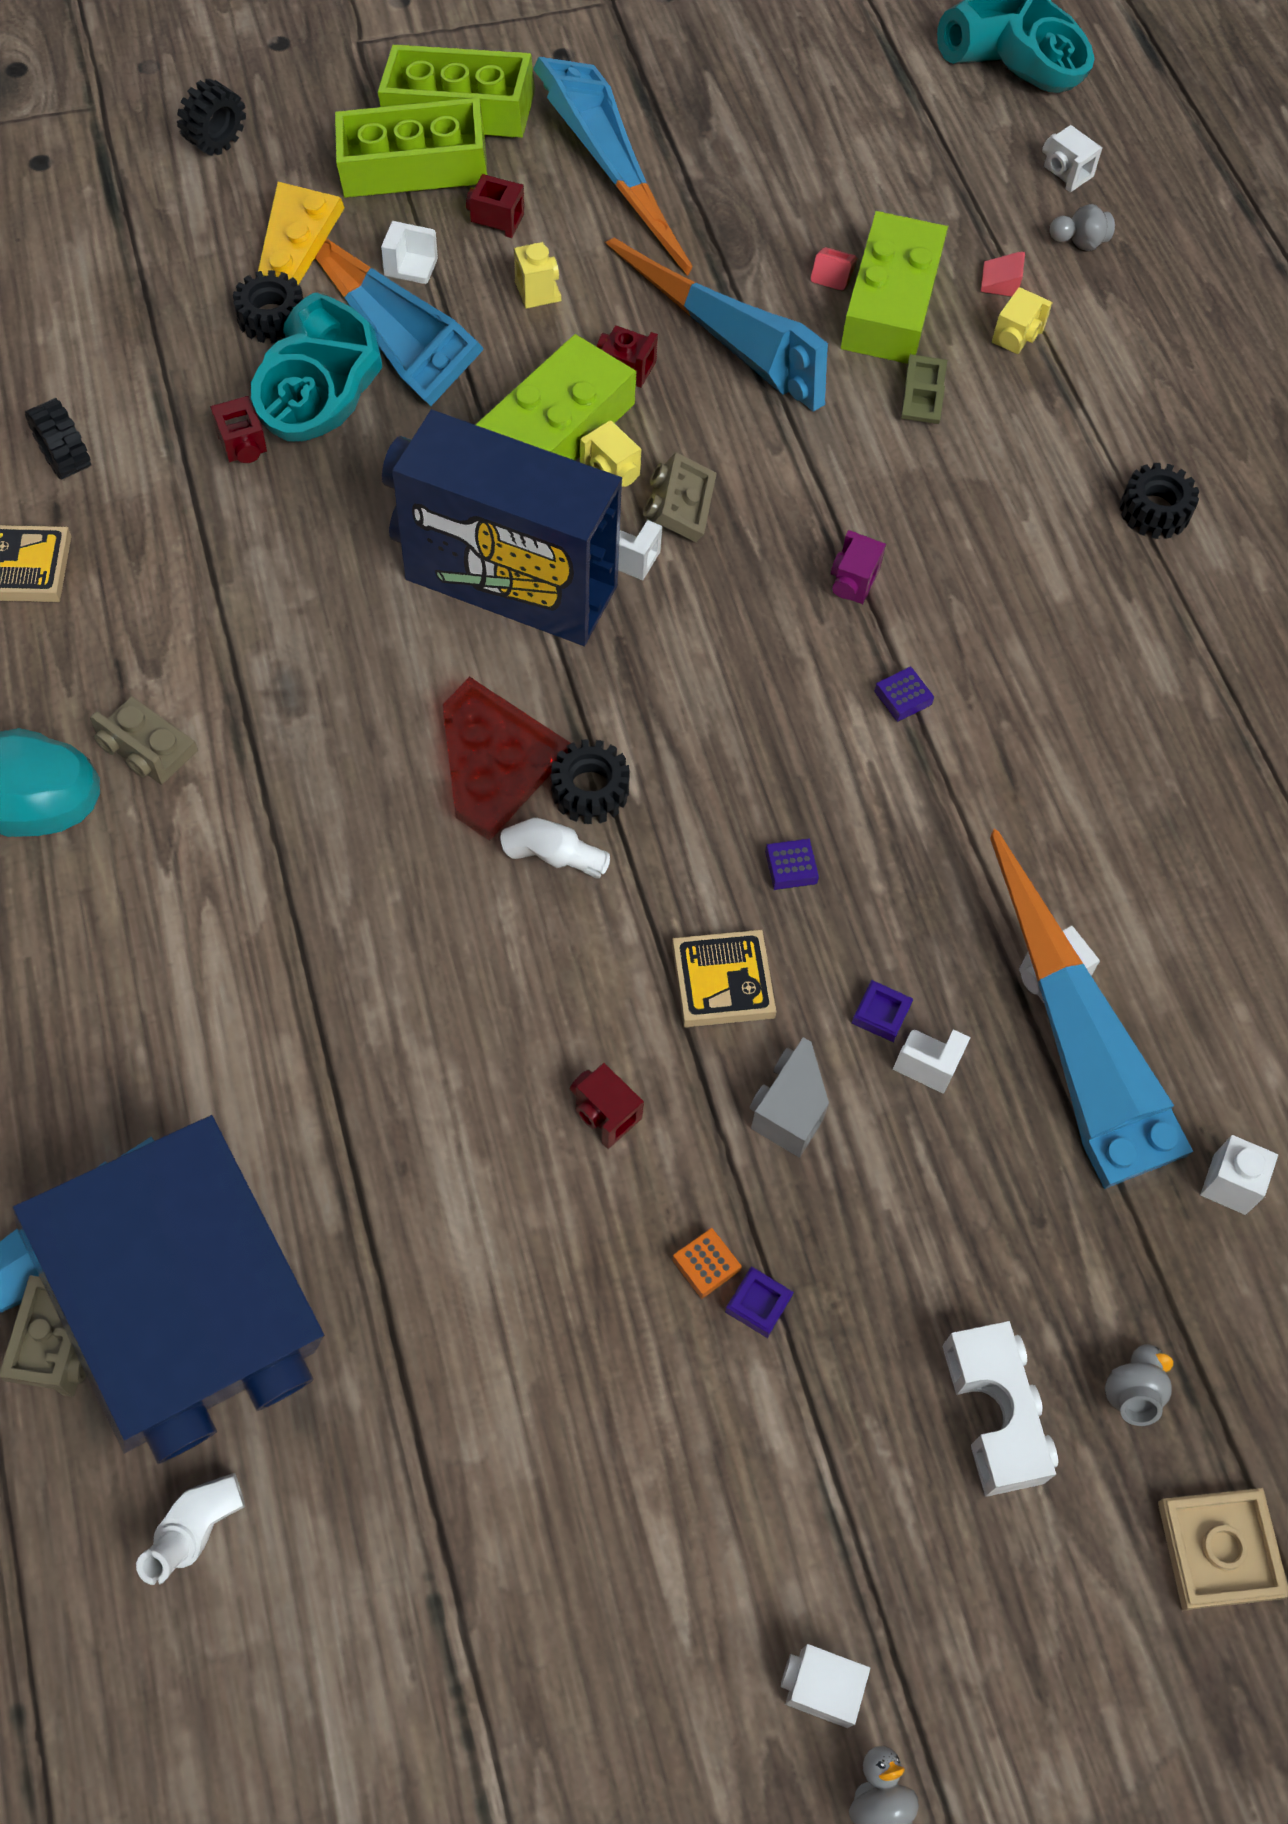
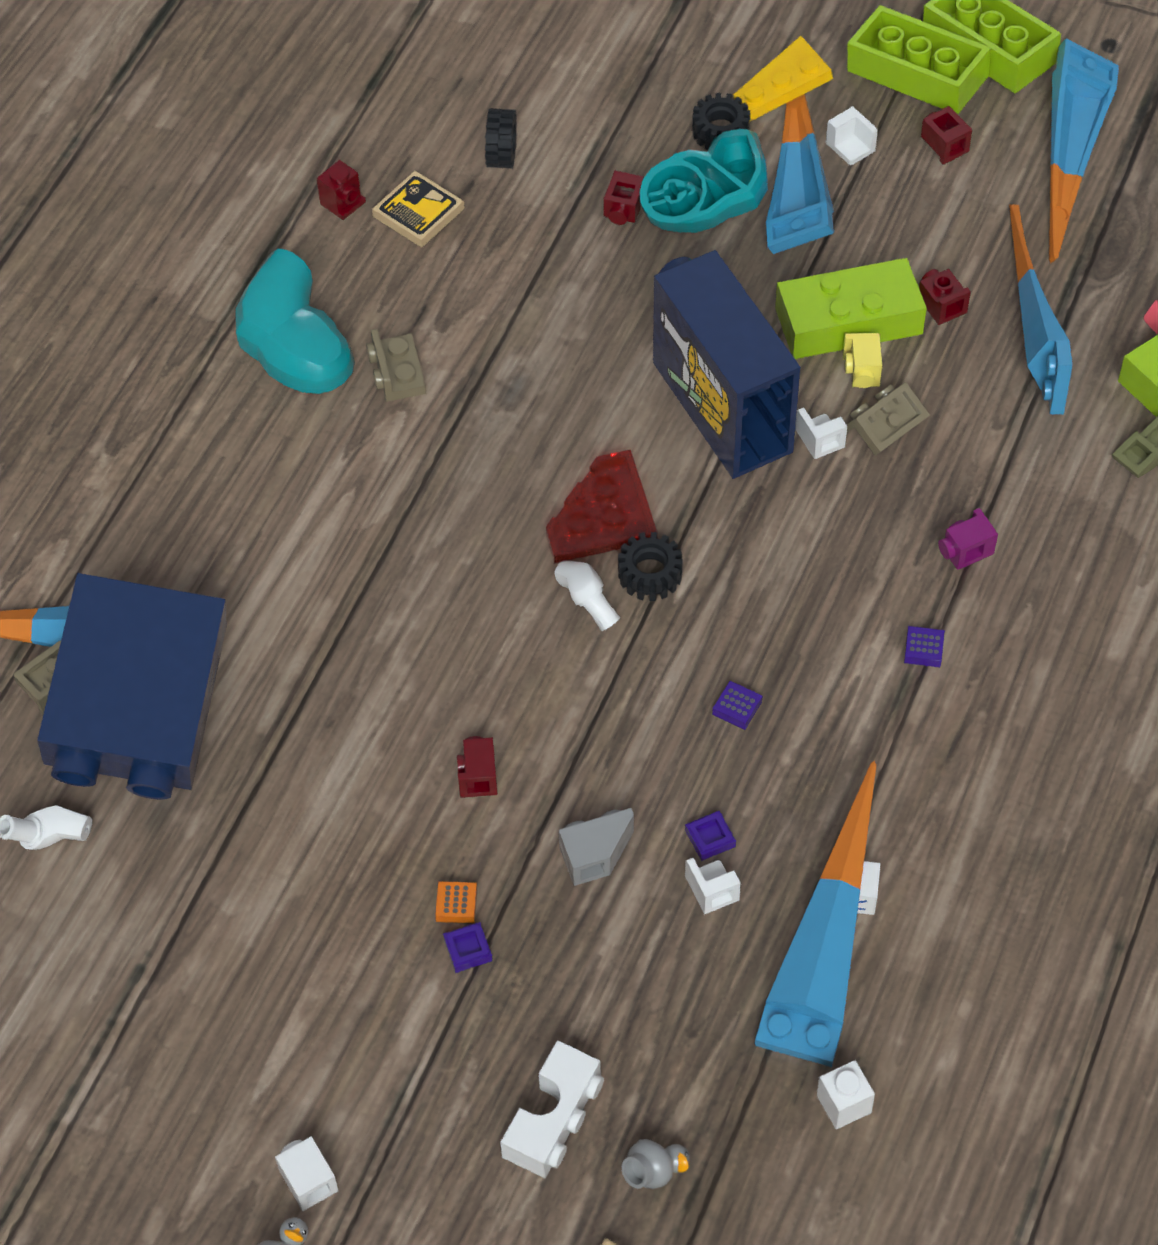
camera: 45 degrees right, 5 degrees down
light yellow brick [514,242,561,308] -> none
tile [672,930,776,1027] -> none

